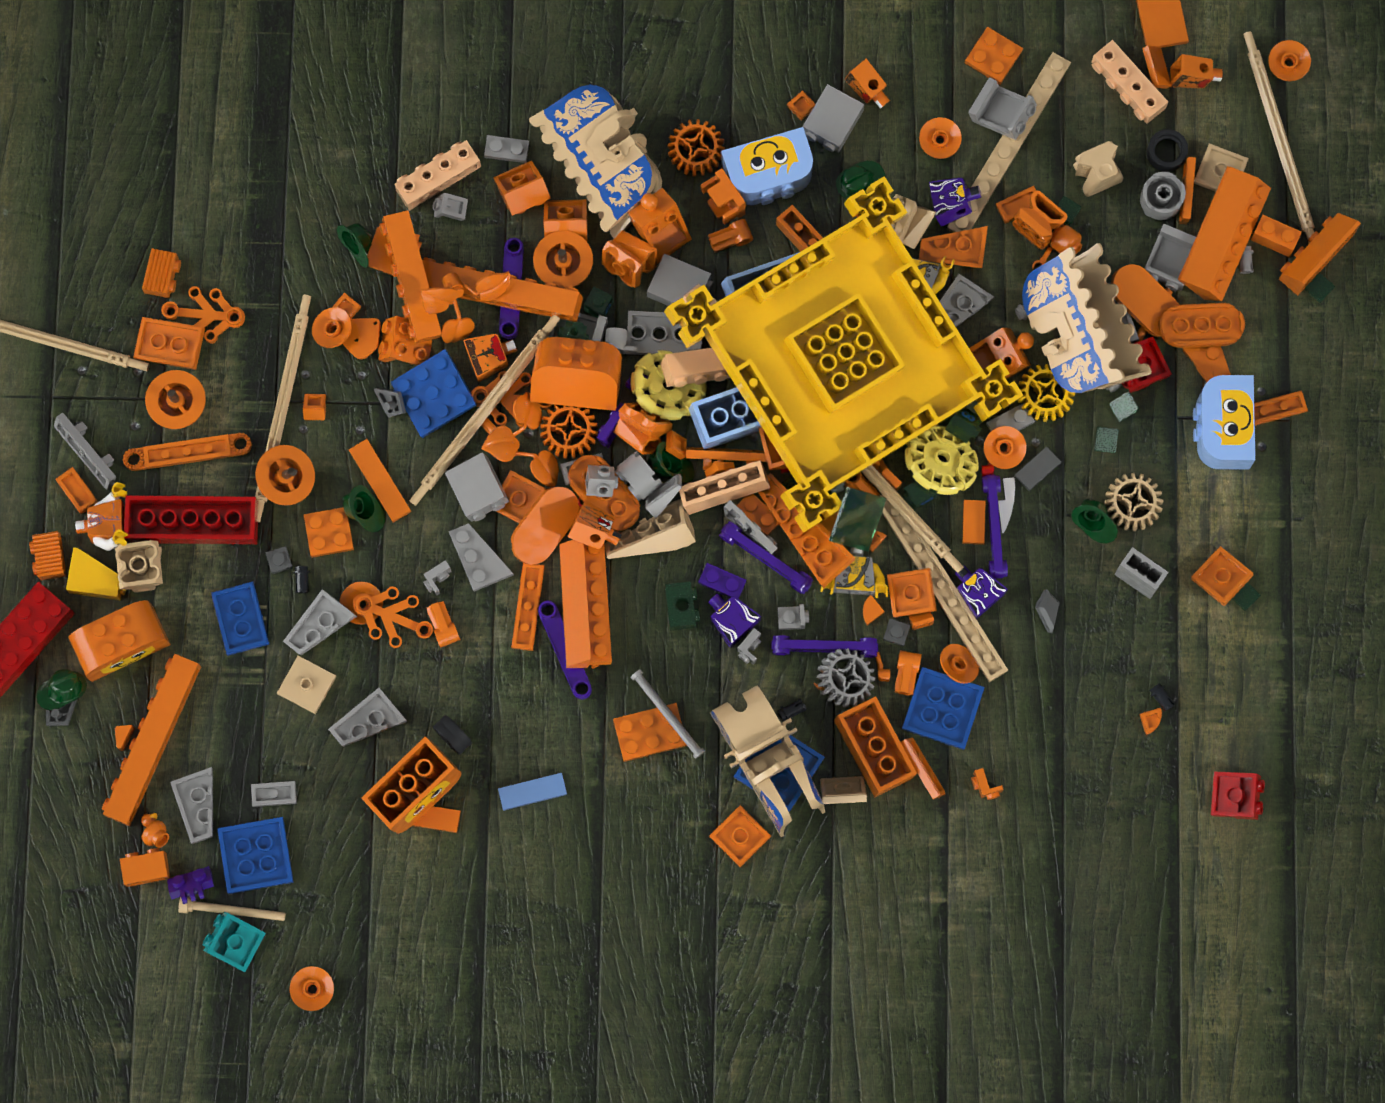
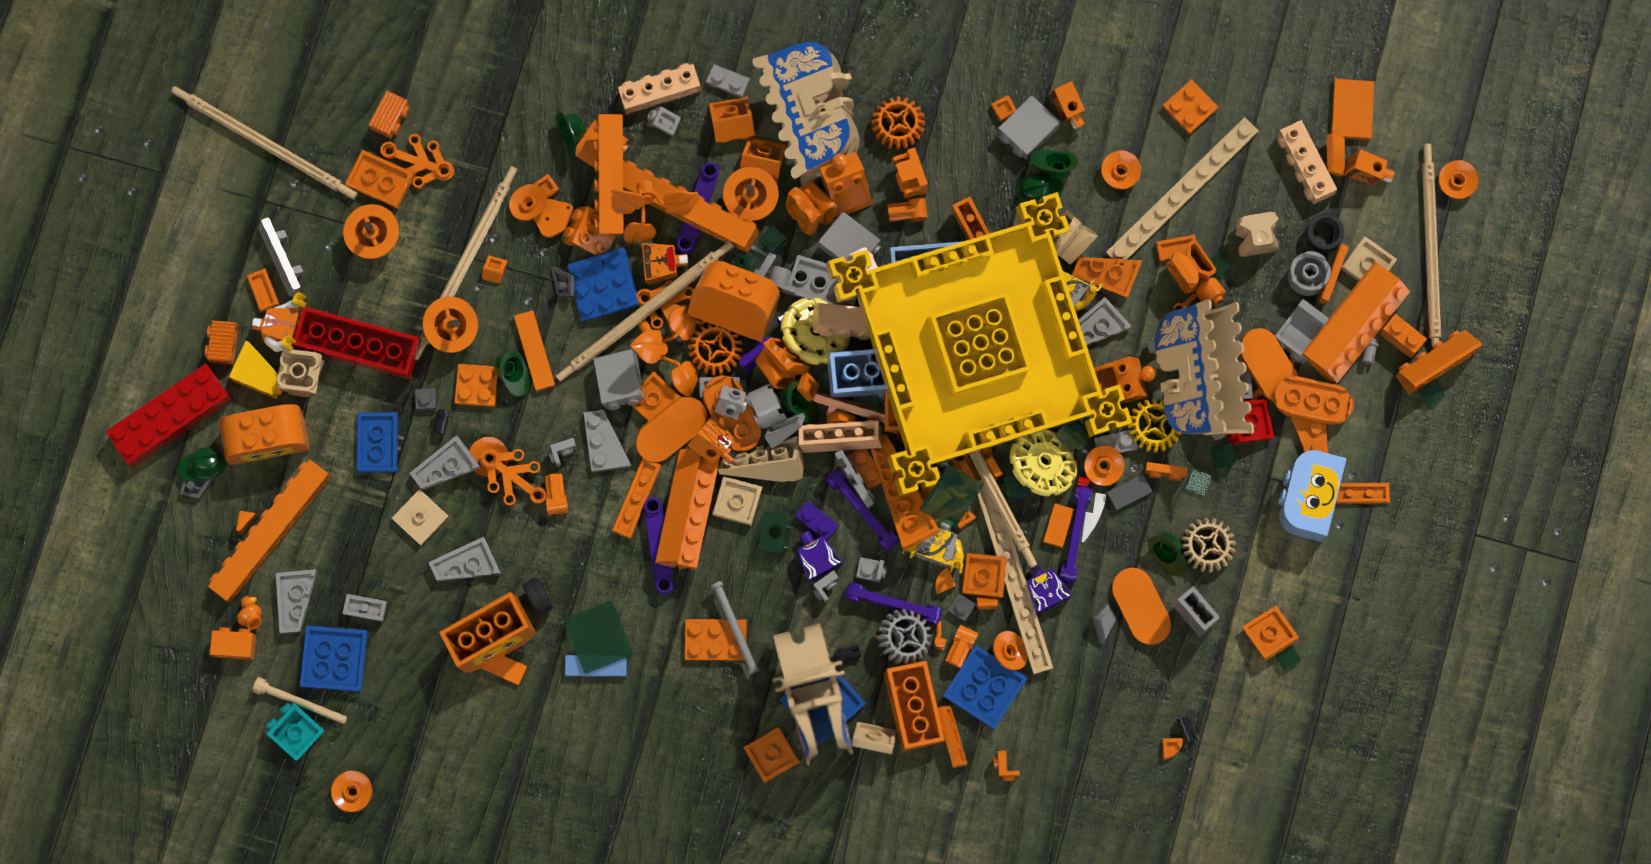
camera: 15 degrees right, 0 degrees up
orange plate [123,433,252,471] -> none
dark purple hinge [167,866,214,904] -> none
light blue brick [721,127,813,205] -> none
dark purple torso [929,178,982,226] -> none
light grey panel [968,77,1037,140] -> none
red plate [1211,772,1265,820] -> none
none -> clear green piece [563,600,634,674]
none -> tan plate [713,476,762,526]
none -> dark green piece [1030,150,1078,180]
none -> orange tile [1112,568,1171,645]
none -> orange plate [1145,462,1187,481]

